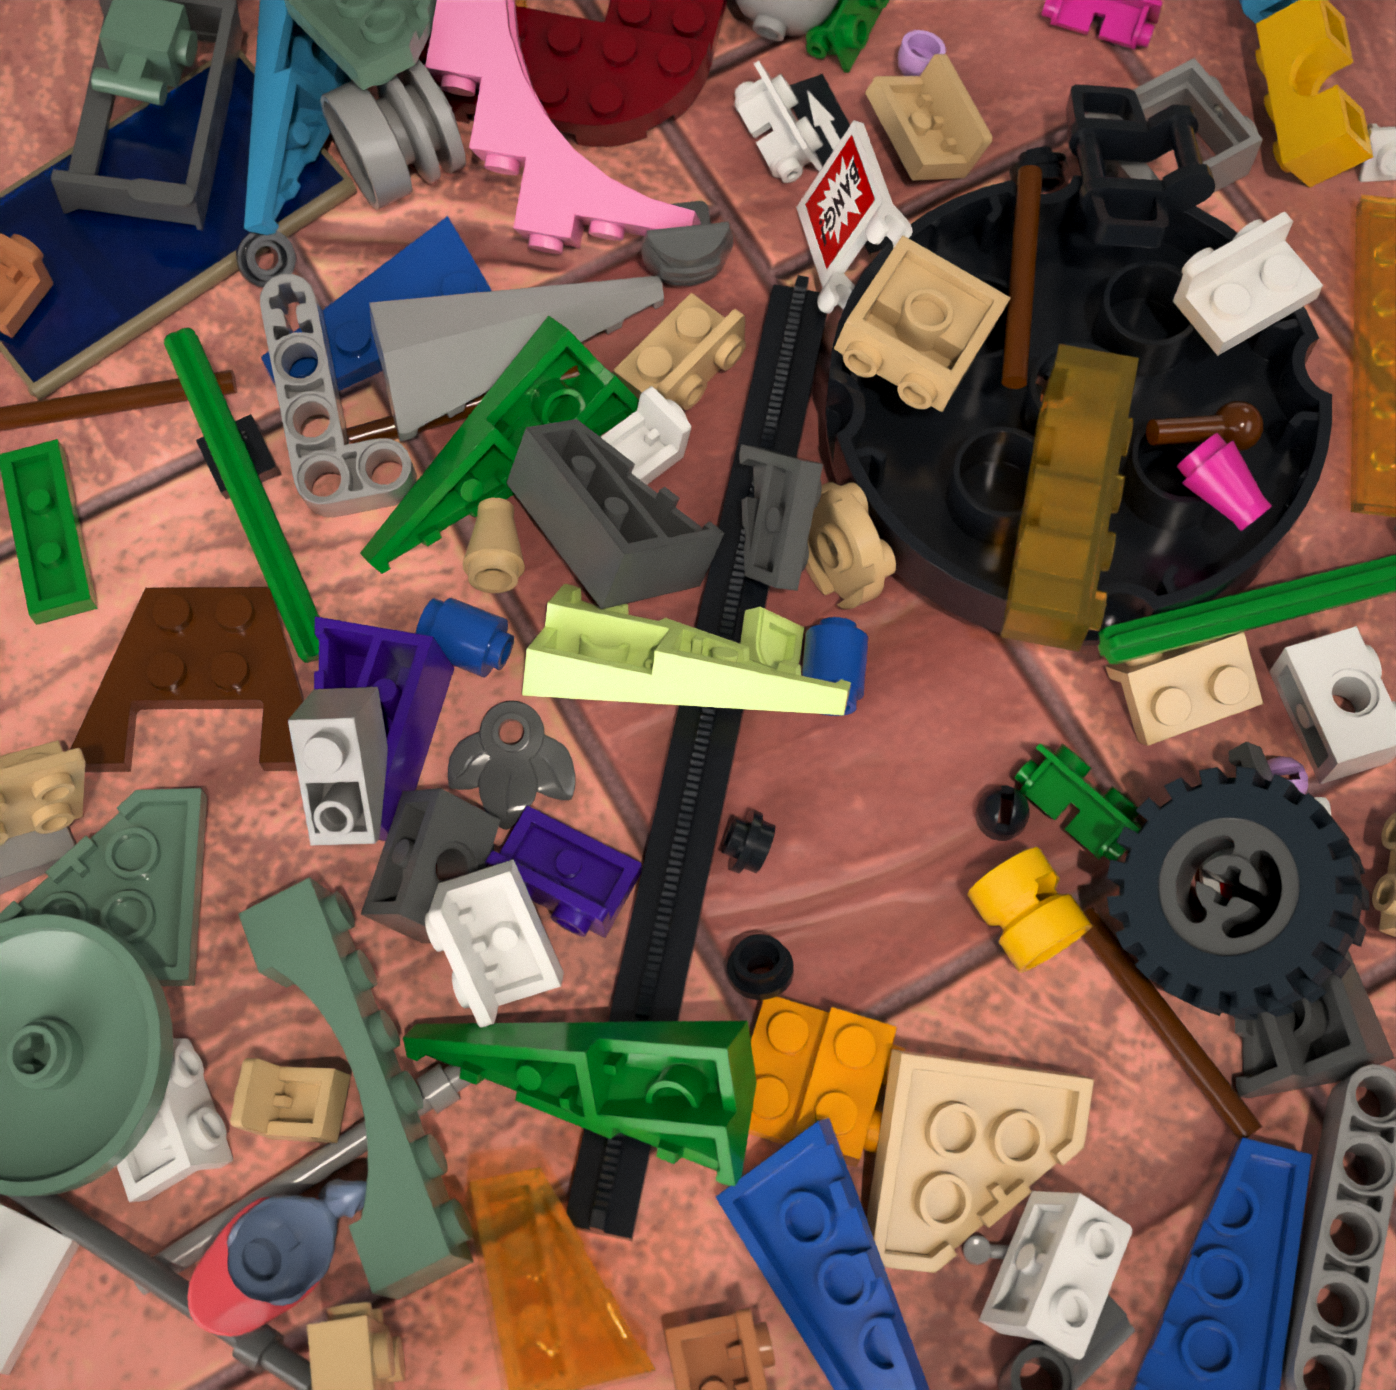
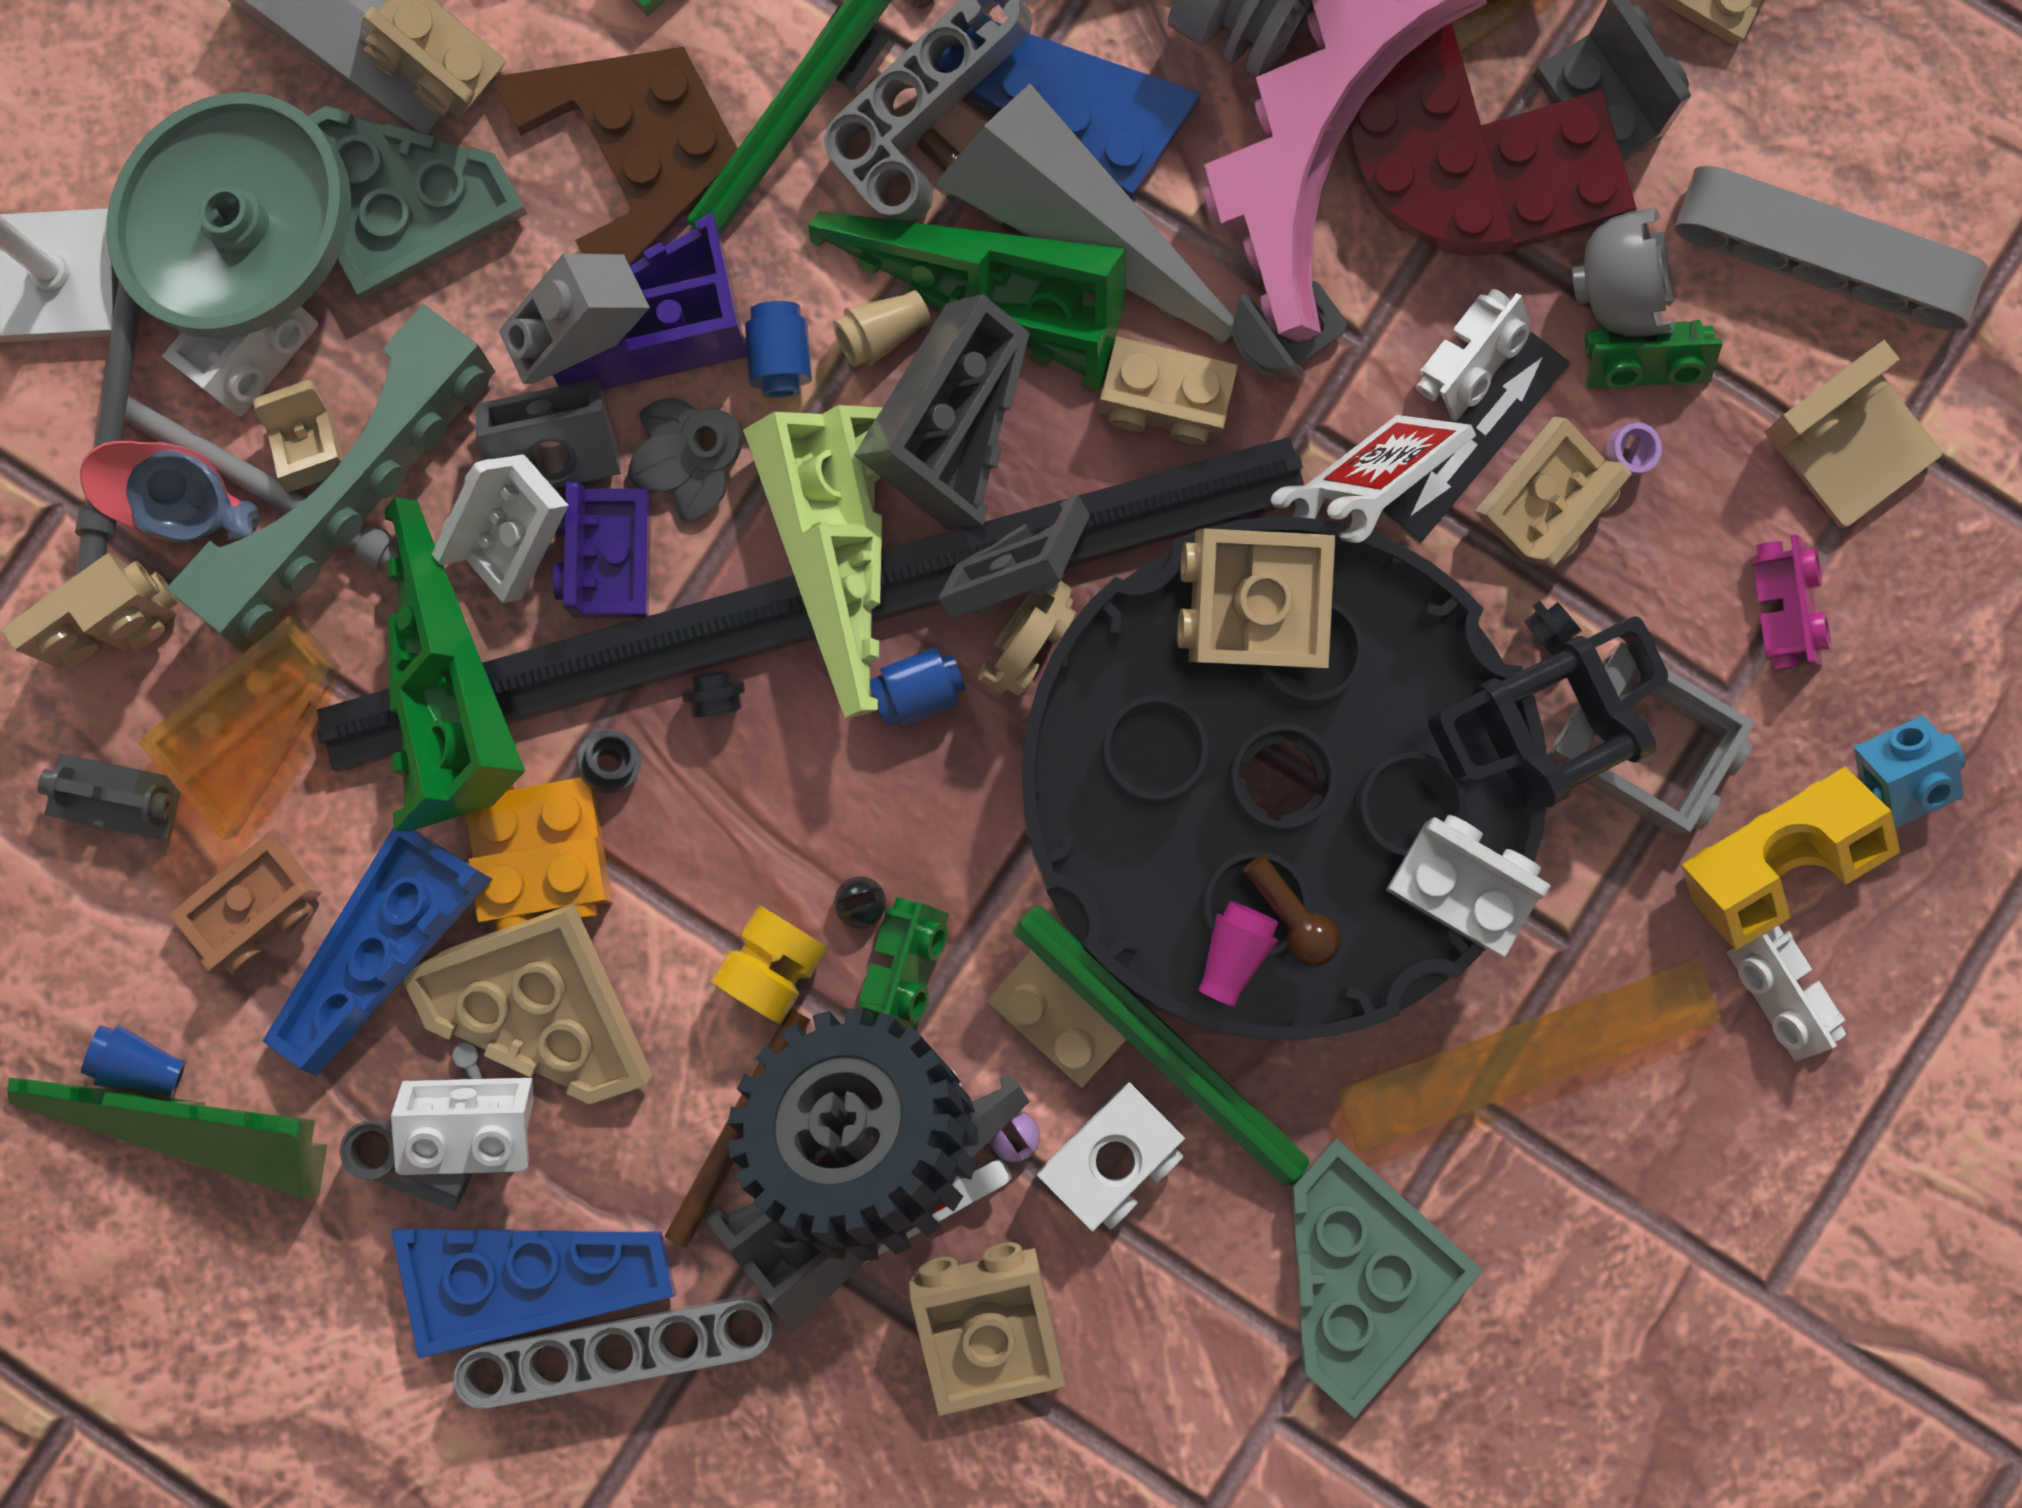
camera: 65 degrees right, 15 degrees up
white bracket [601,386,691,485] -> none
yellowish green tile [740,607,804,669] -> none
clear yellow wedge [1000,344,1139,652] -> none
reddish brown bar [1002,165,1043,389] -> none

